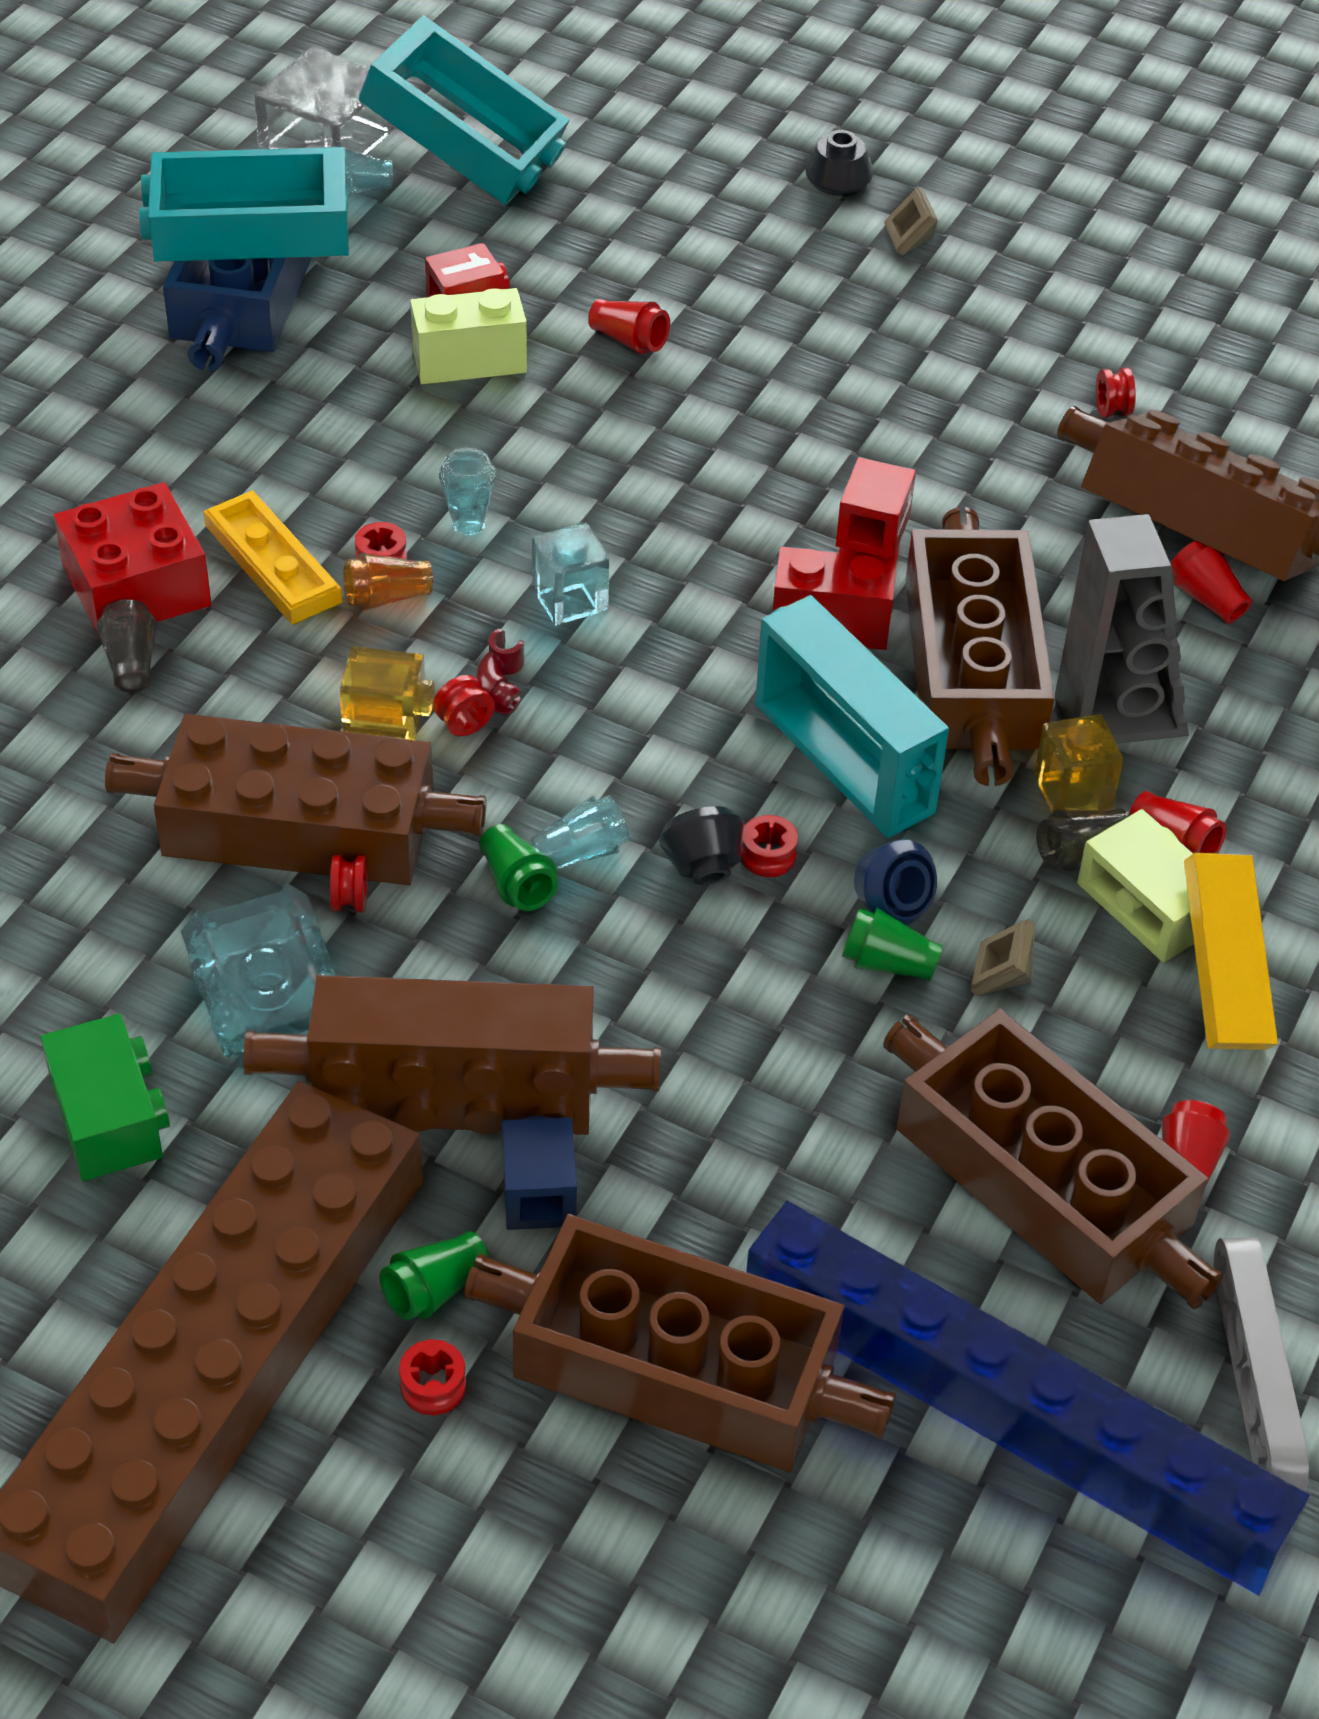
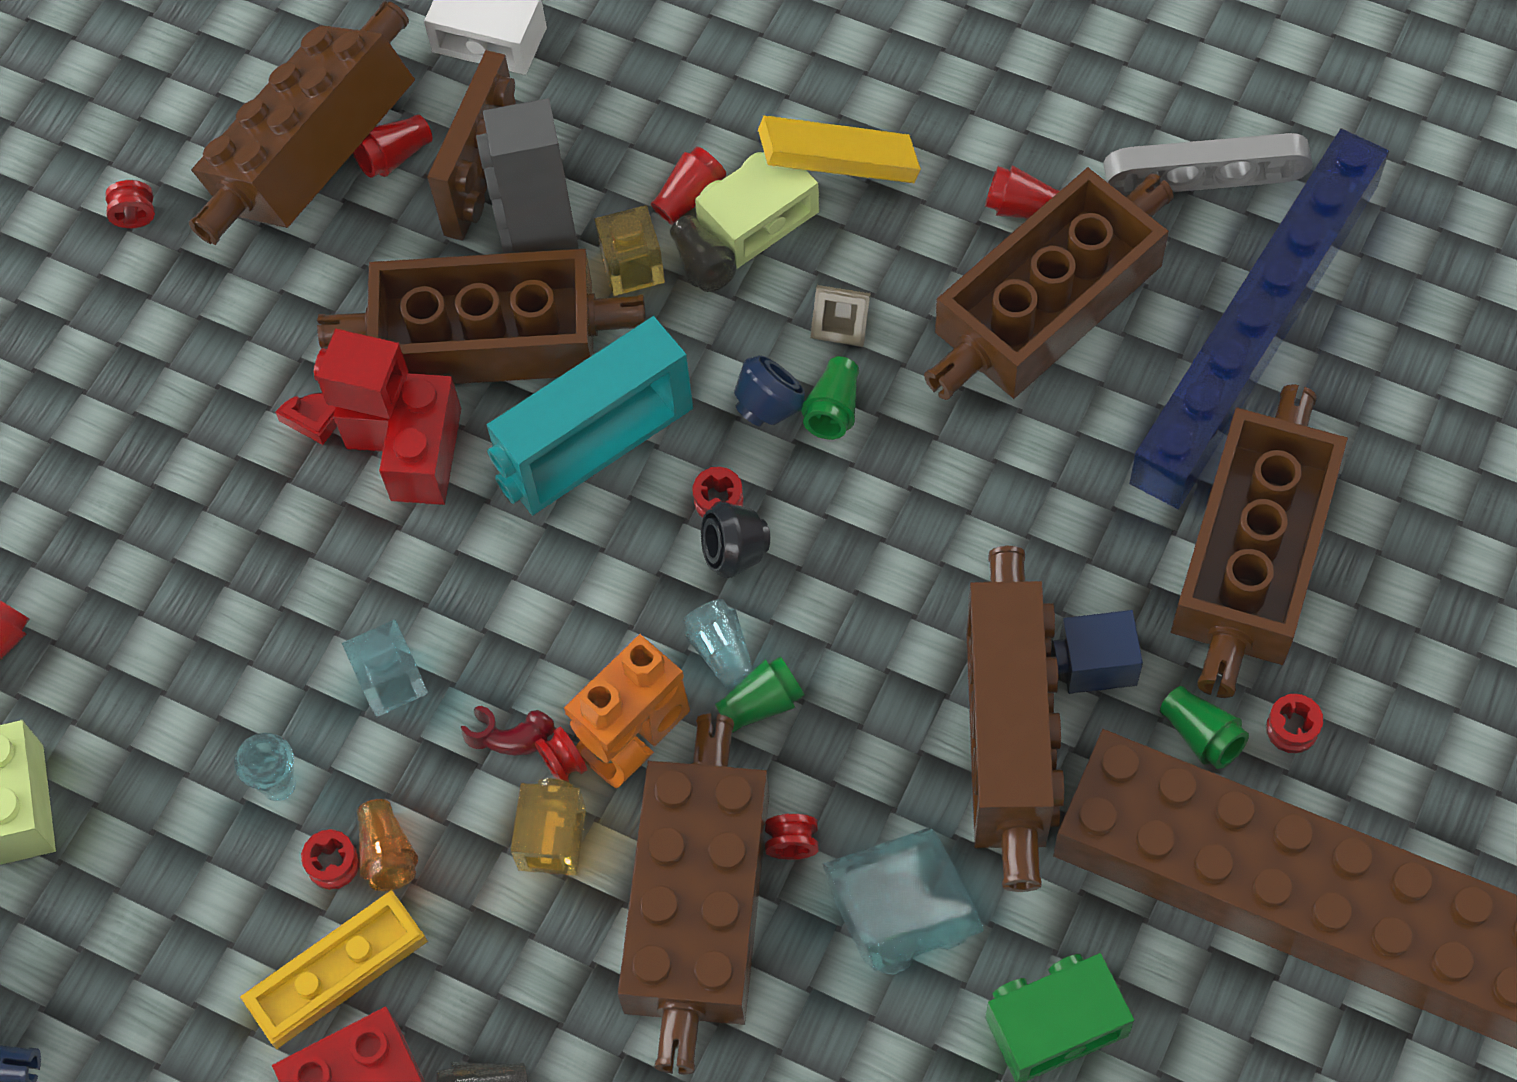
camera: 85 degrees left, 15 degrees up
none -> reddish brown plate [427,50,516,241]
none -> orange hips [564,634,690,788]

